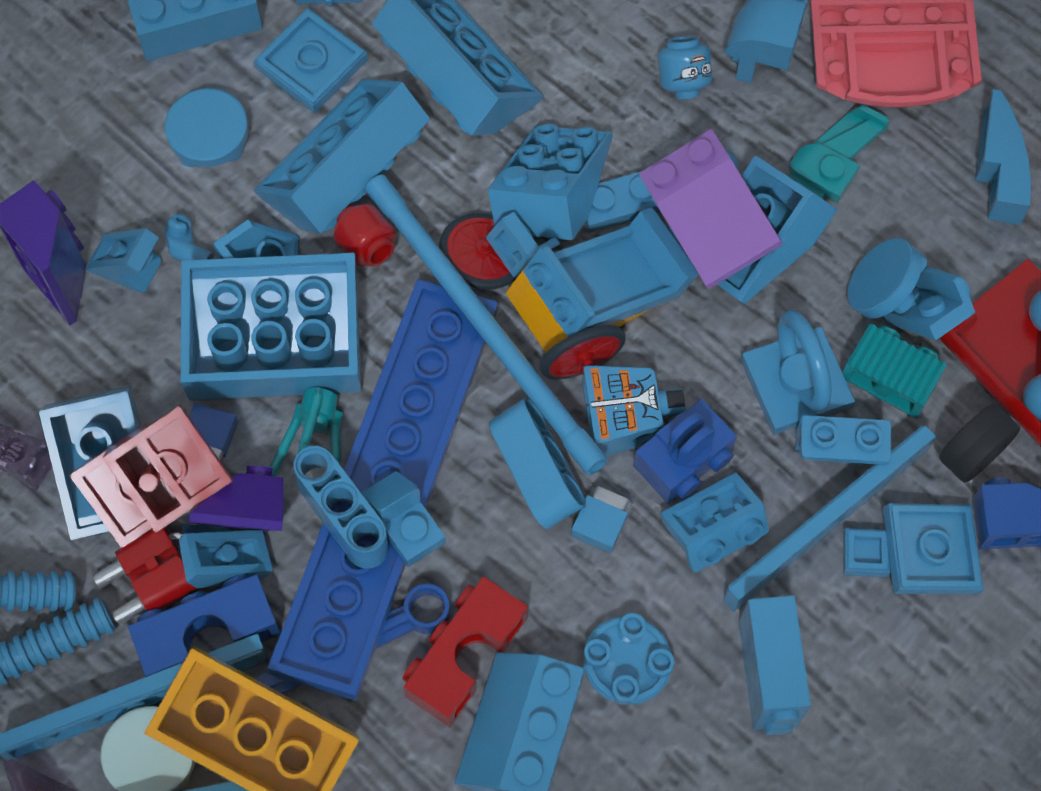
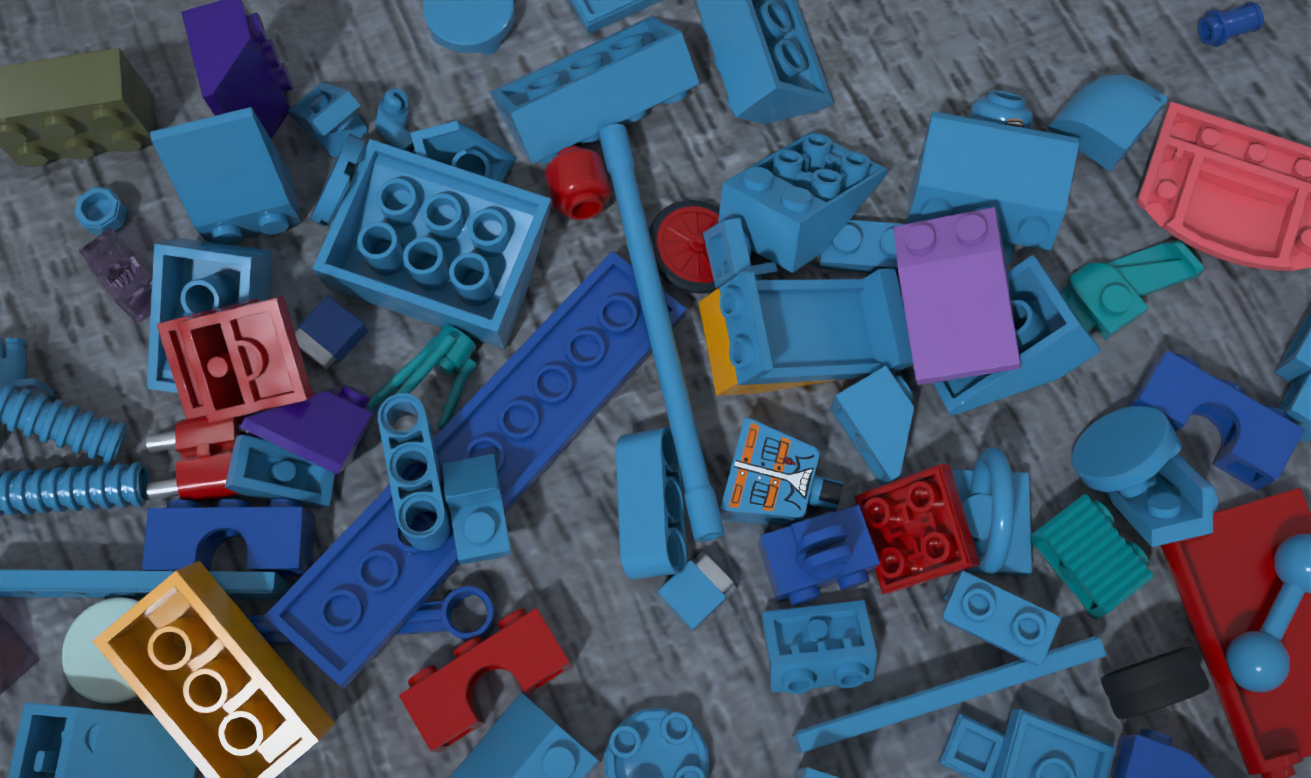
camera: 25 degrees right, 5 degrees up
wheel [540,325,626,380] -> none
none -> dark azure slope [150,107,302,245]
none -> dark azure tile [309,133,366,227]
none -> dark azure slope [830,366,914,486]
none -> red tile [854,464,980,594]
none -> dark azure slope [907,111,1079,251]
none -> blue arch [1126,350,1305,491]

